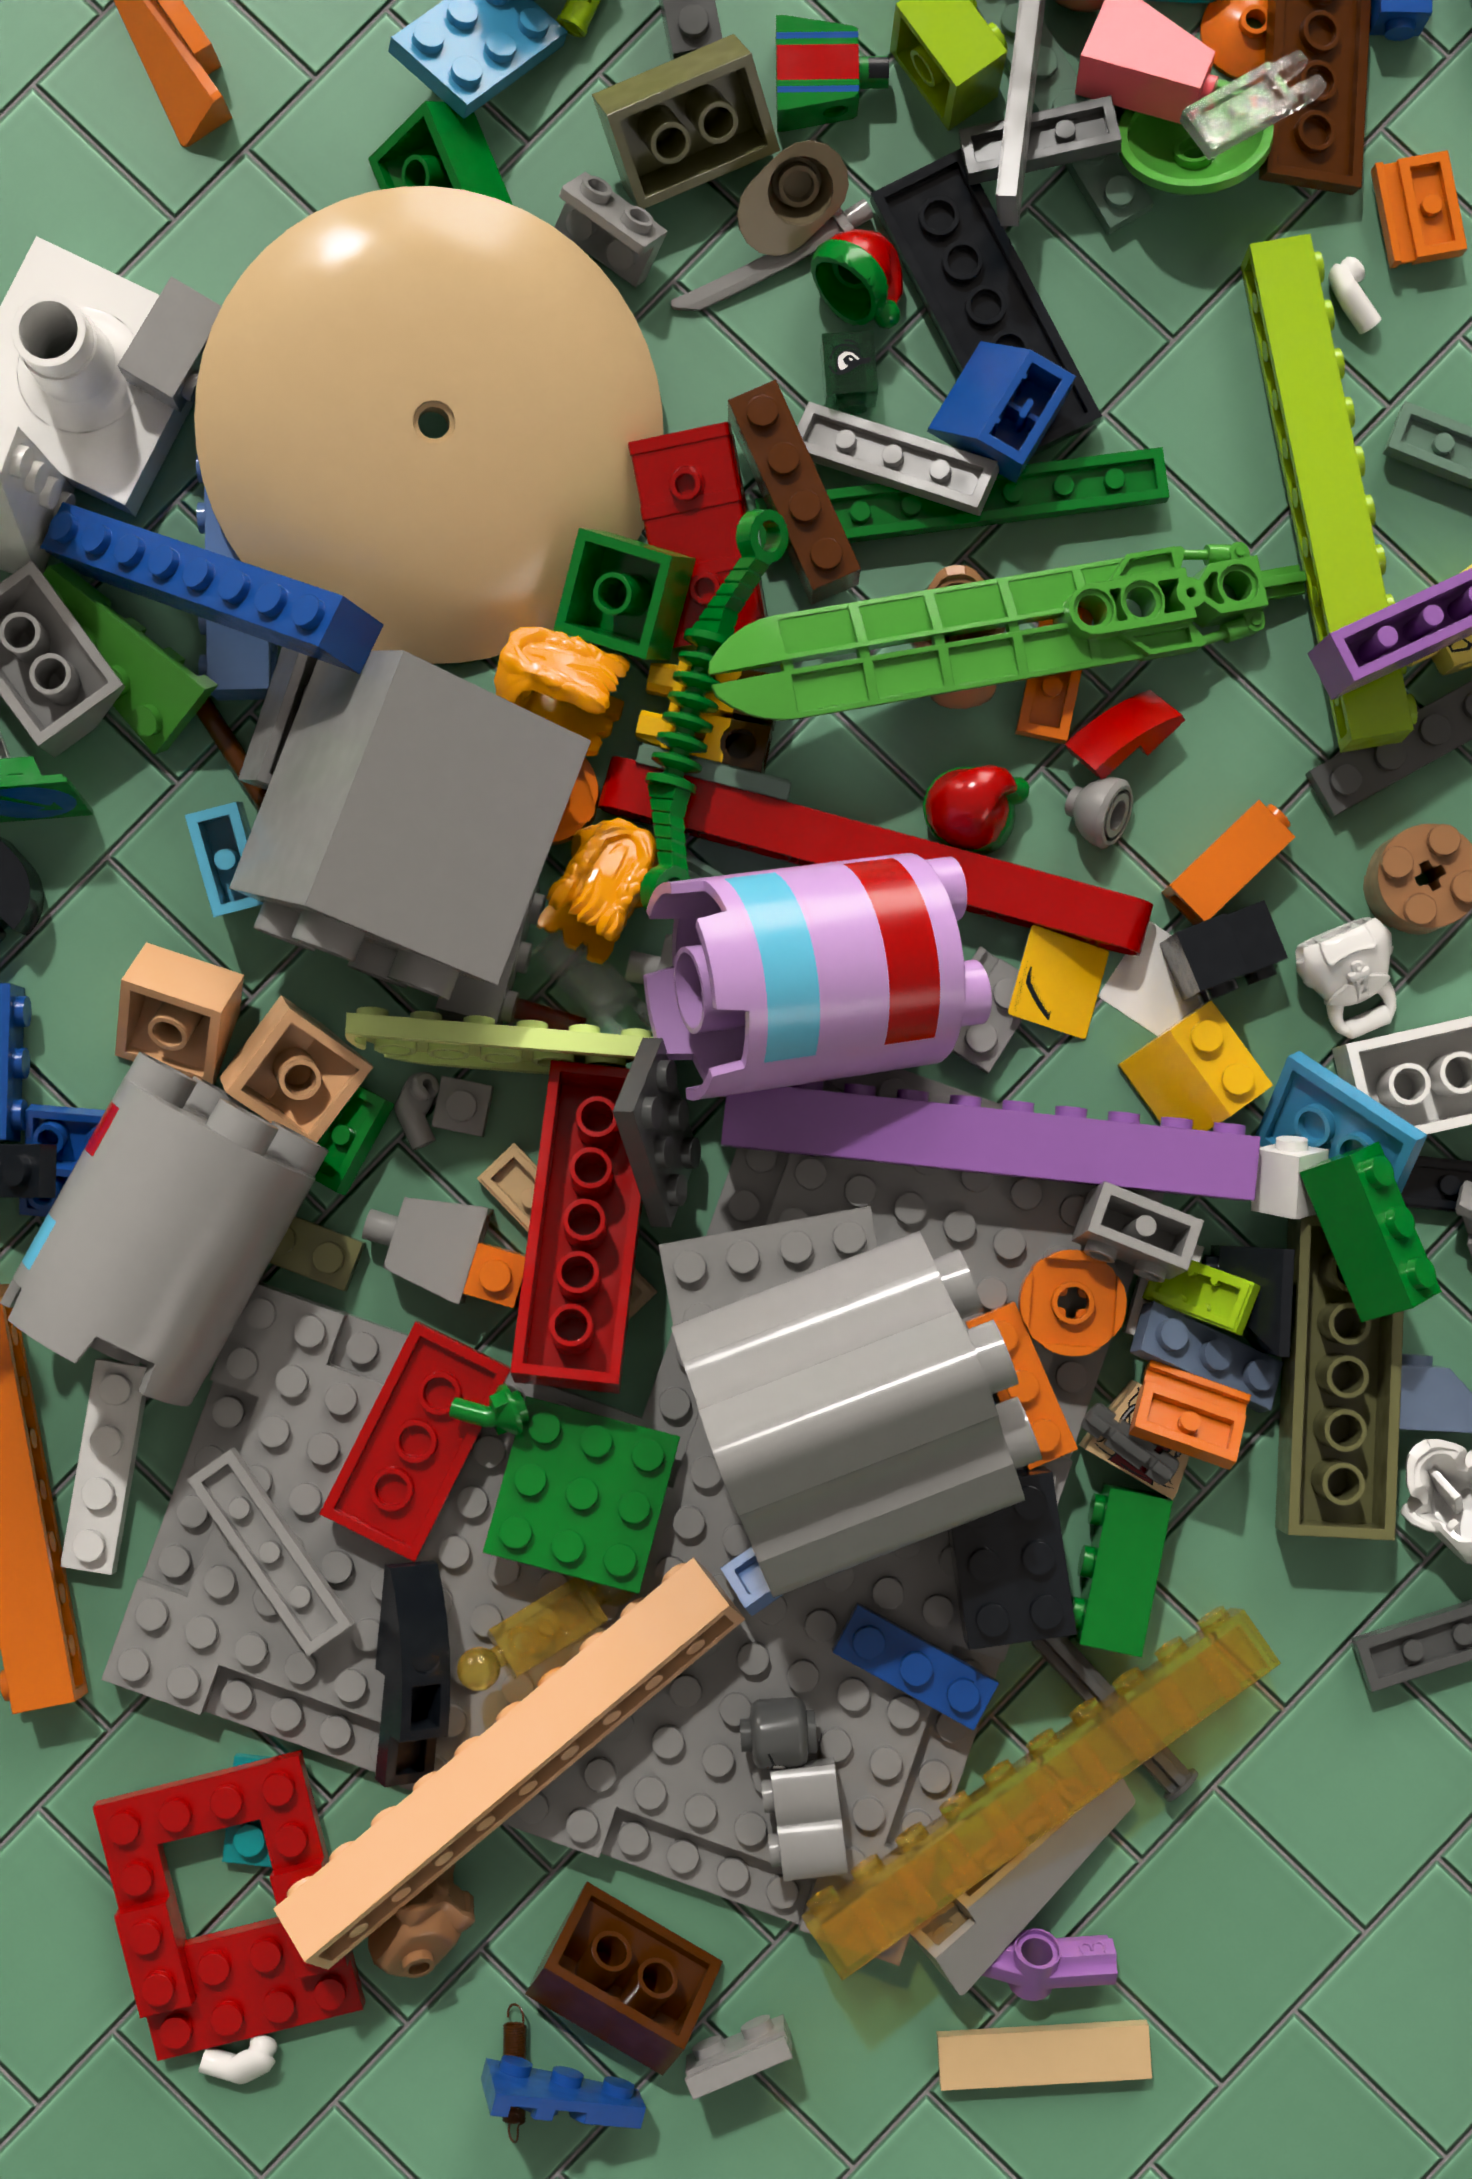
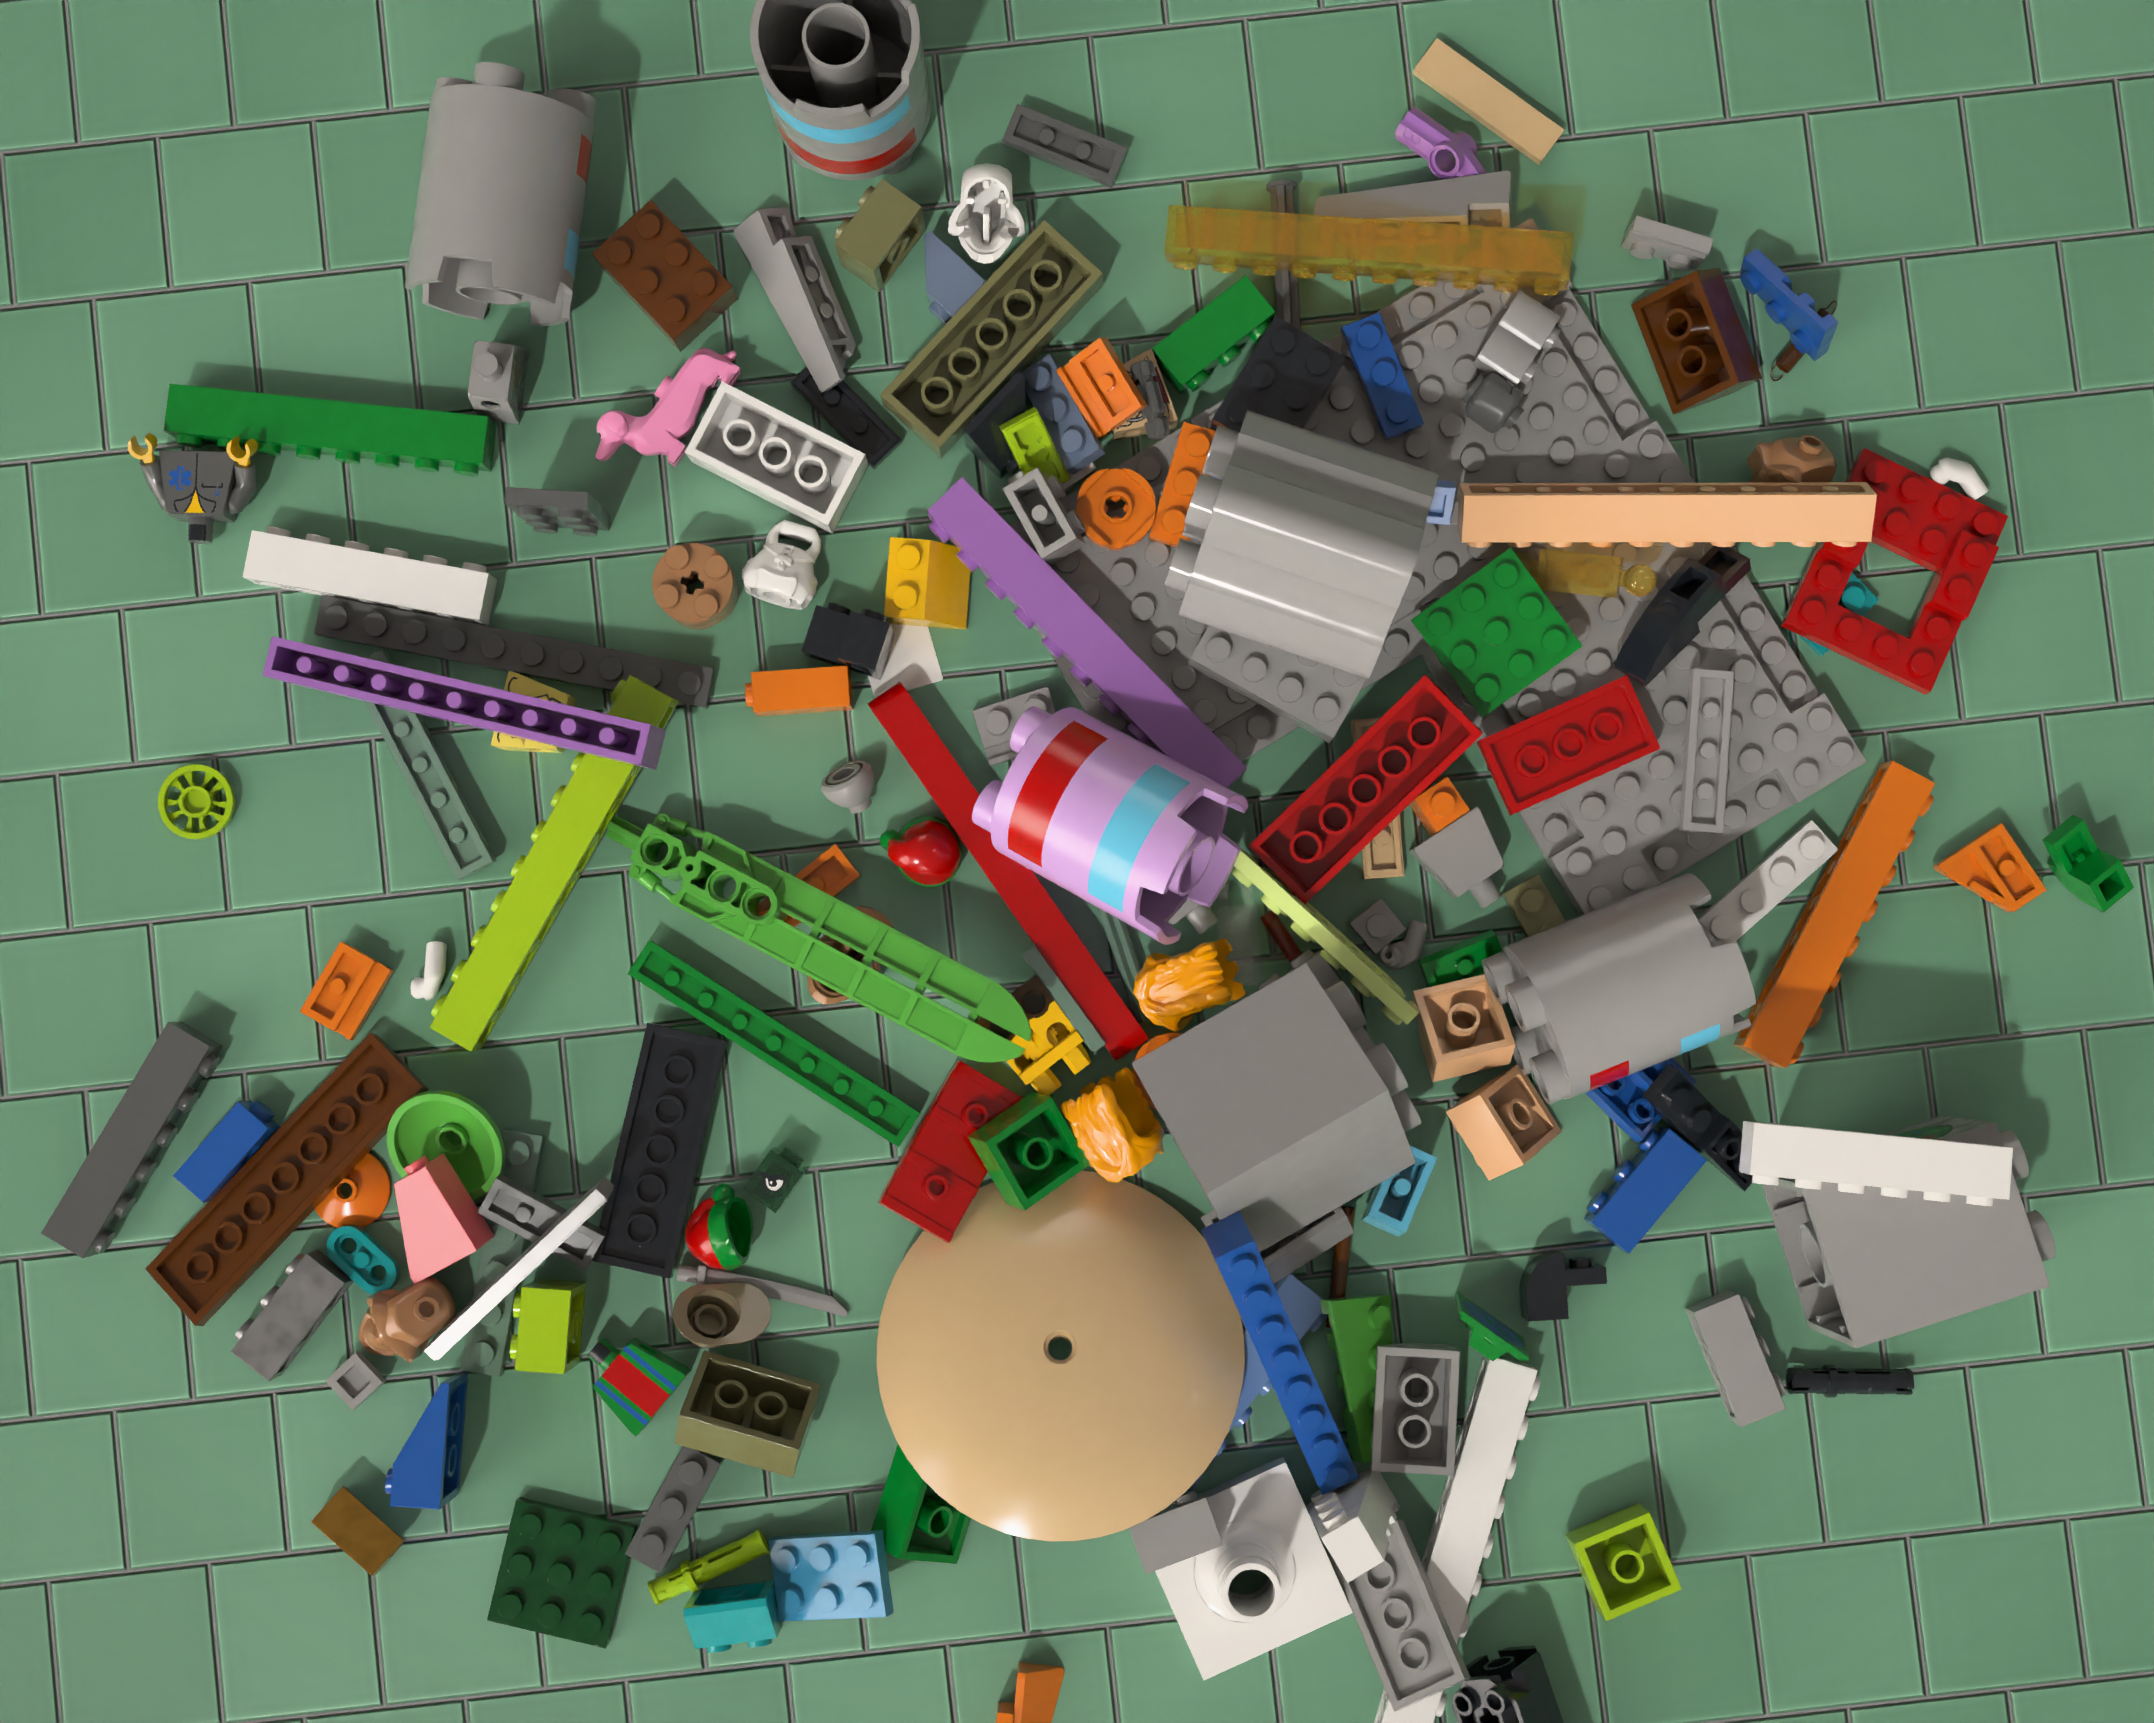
camera: 145 degrees left, 0 degrees up
green plate [449,1384,529,1436] -> none
light grey bracket [554,172,668,287] -> none
dark grey plate [612,1038,701,1227] -> none
green piece [640,509,789,920] -> none
reddish brown brick [728,379,861,605] -> none
light grey plate [797,402,1000,516] -> none
blue slope [927,341,1076,483] -> none
yellow sticker [1008,925,1109,1039] -> none
red slope [1065,690,1185,779] -> none
clear hinge [1180,50,1327,160] -> none
white brick [1251,1136,1329,1220] -> none
dark azure plate [1255,1051,1428,1193] -> none
green brick [1299,1141,1442,1322] -> none

